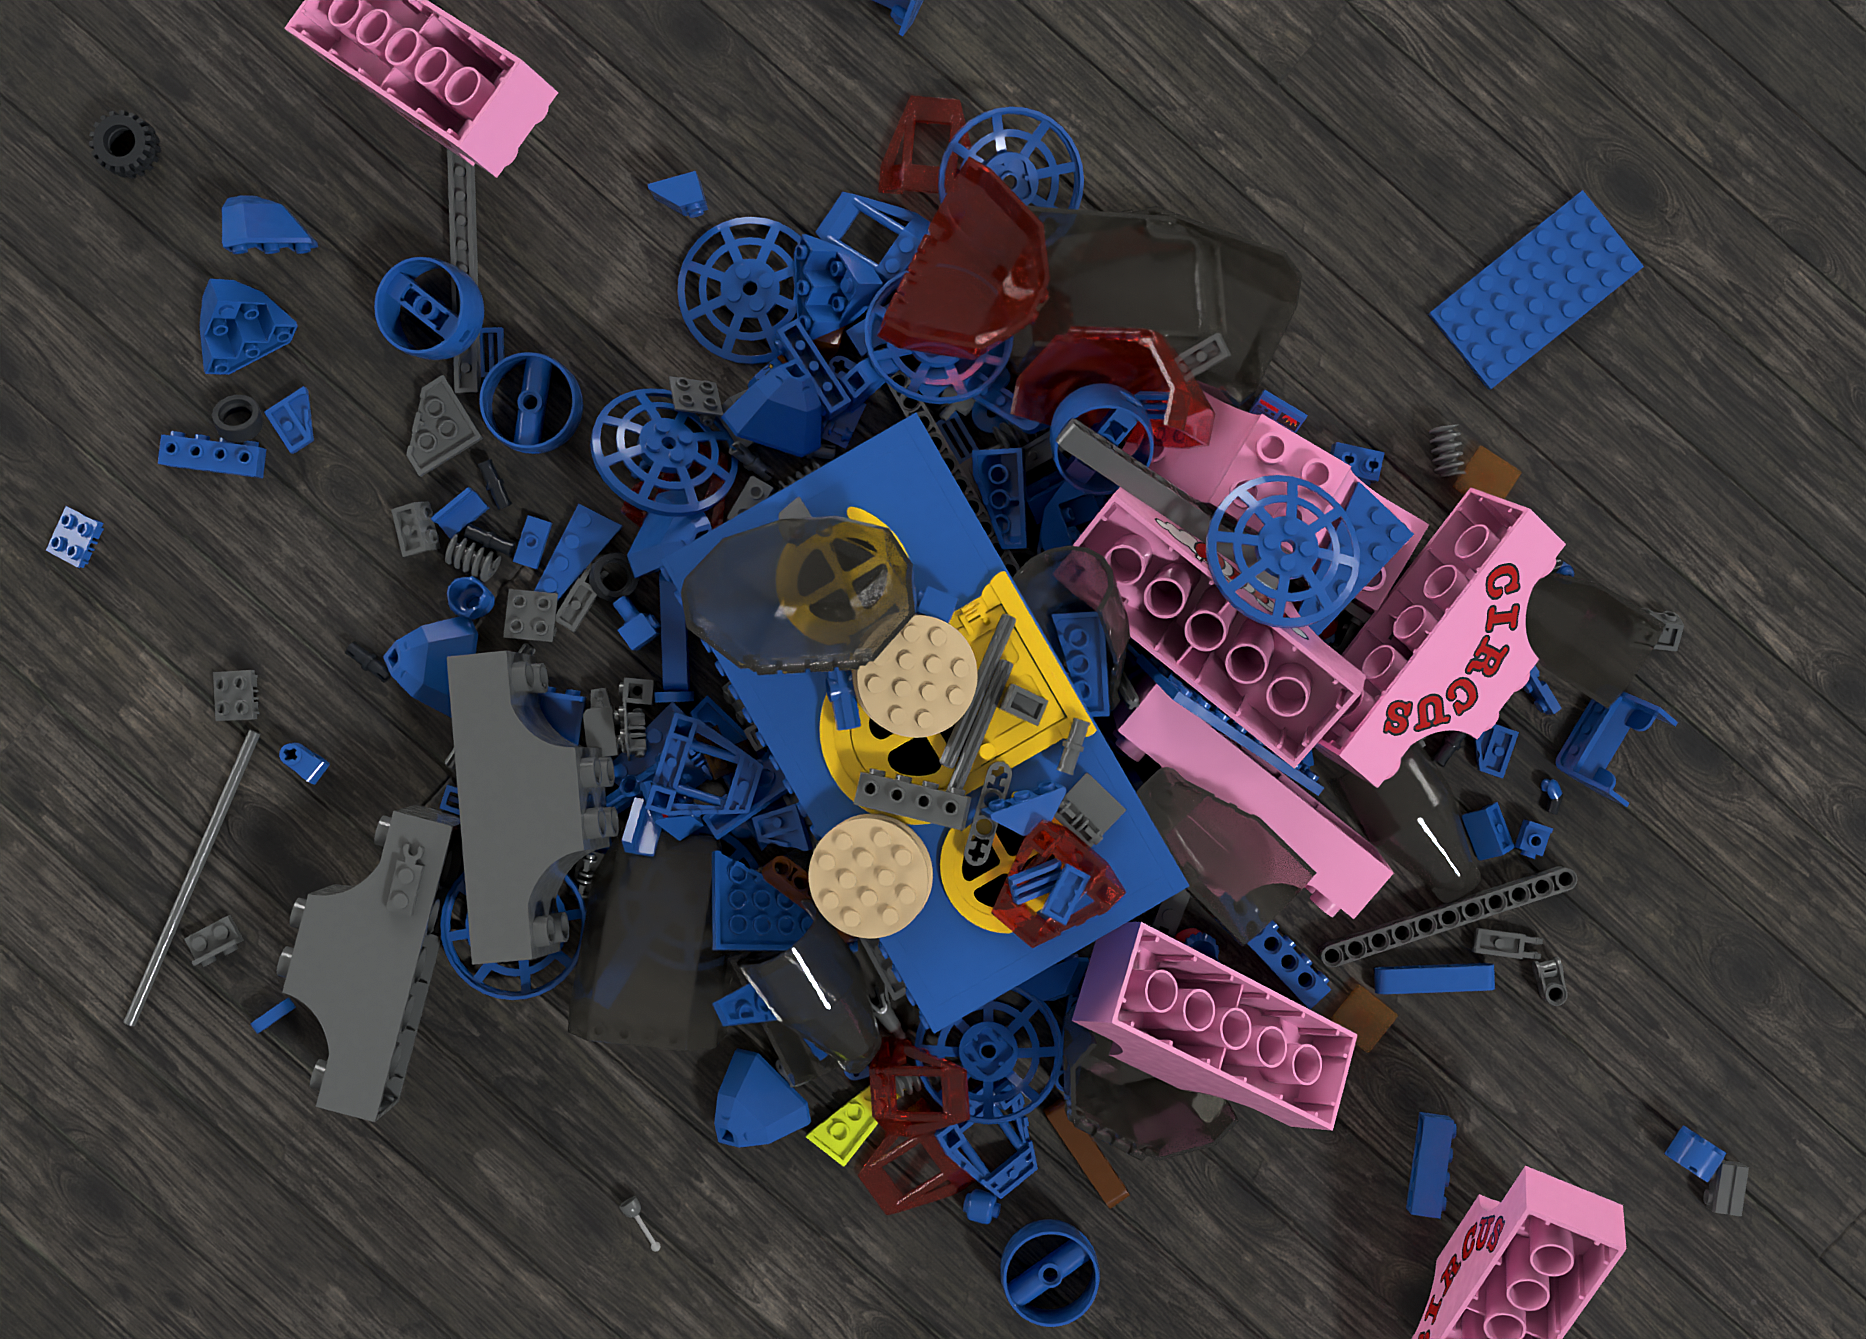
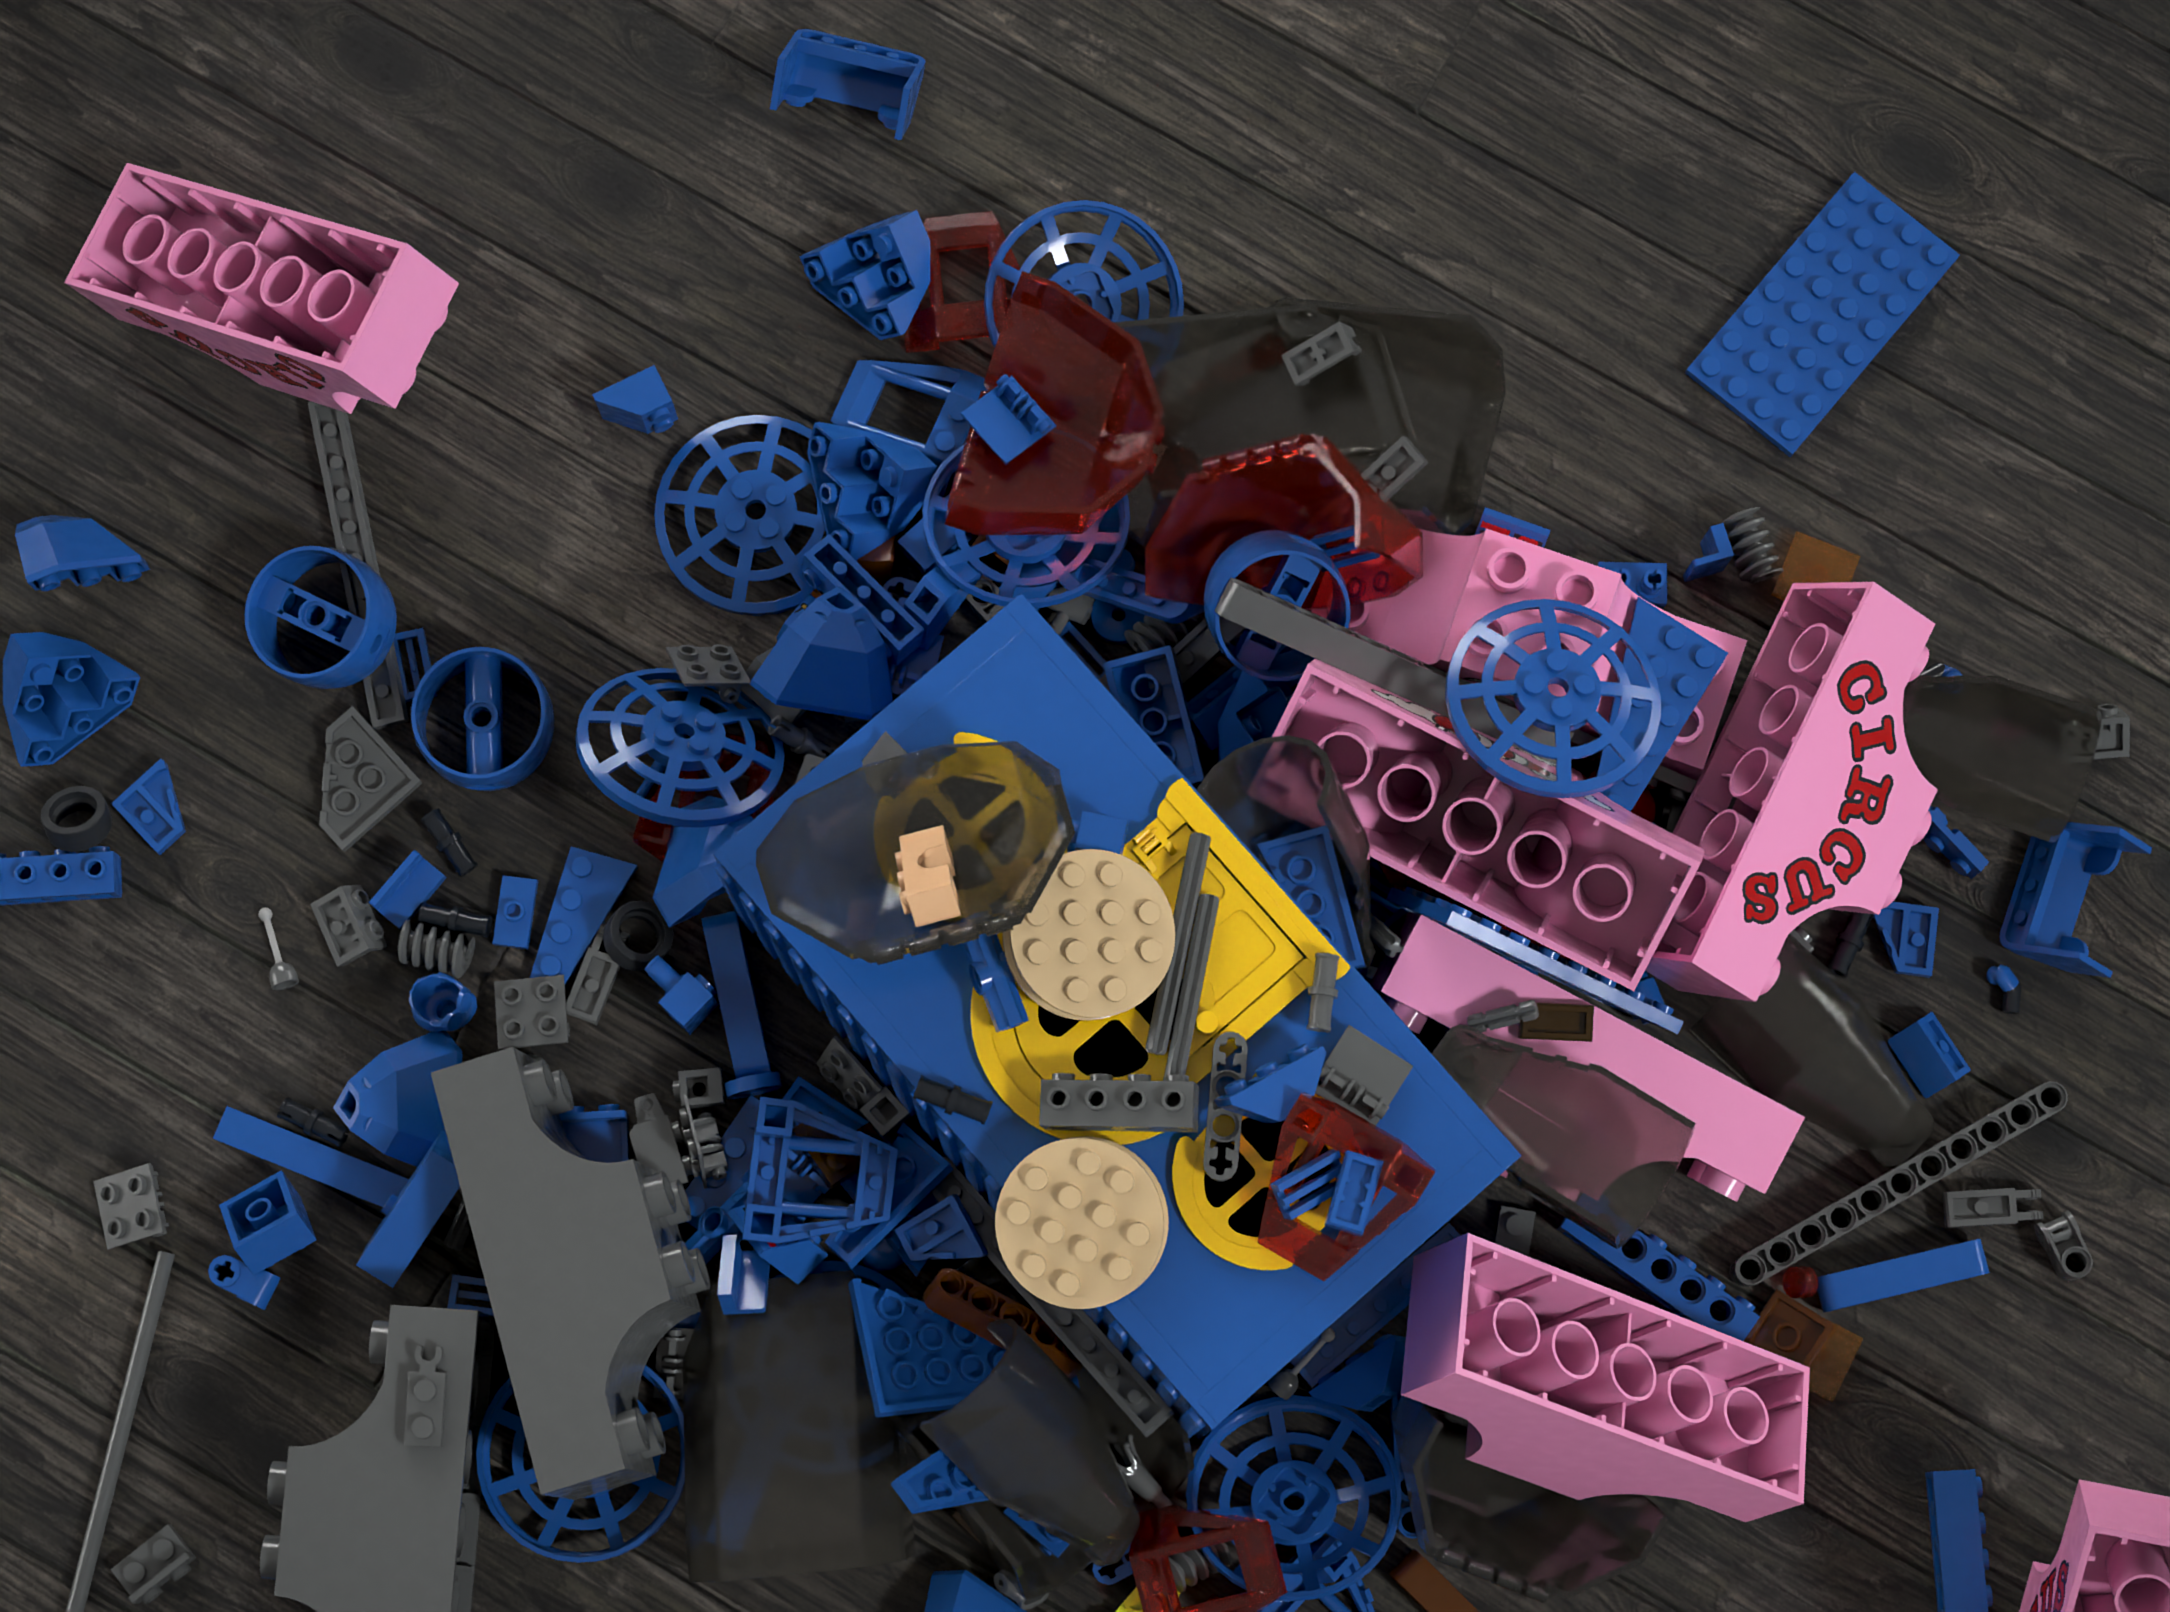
camera: 15 degrees left, 10 degrees down
dark grey slope [999,684,1048,726] -> none
blue brick [1514,819,1553,859] -> none
none -> blue tile [213,1106,409,1207]
none -> blue brick [219,1170,317,1275]
none -> hinge [258,907,299,990]
none -> blue brick [356,1130,460,1288]
none -> blue brick [799,210,930,340]
none -> light nougat arch [895,825,961,927]
none -> black pin [913,1075,993,1125]
none -> blue hinge [960,374,1057,465]
none -> dark grey hinge [1281,321,1362,386]
none -> dark grey axle [1467,1000,1539,1034]
none -> dark brown tile [1518,1002,1594,1042]
none -> blue panel [1683,523,1734,582]
none -> reddish brown tile [1744,1289,1838,1370]
none -> clear red bush [1782,1266,1818,1299]

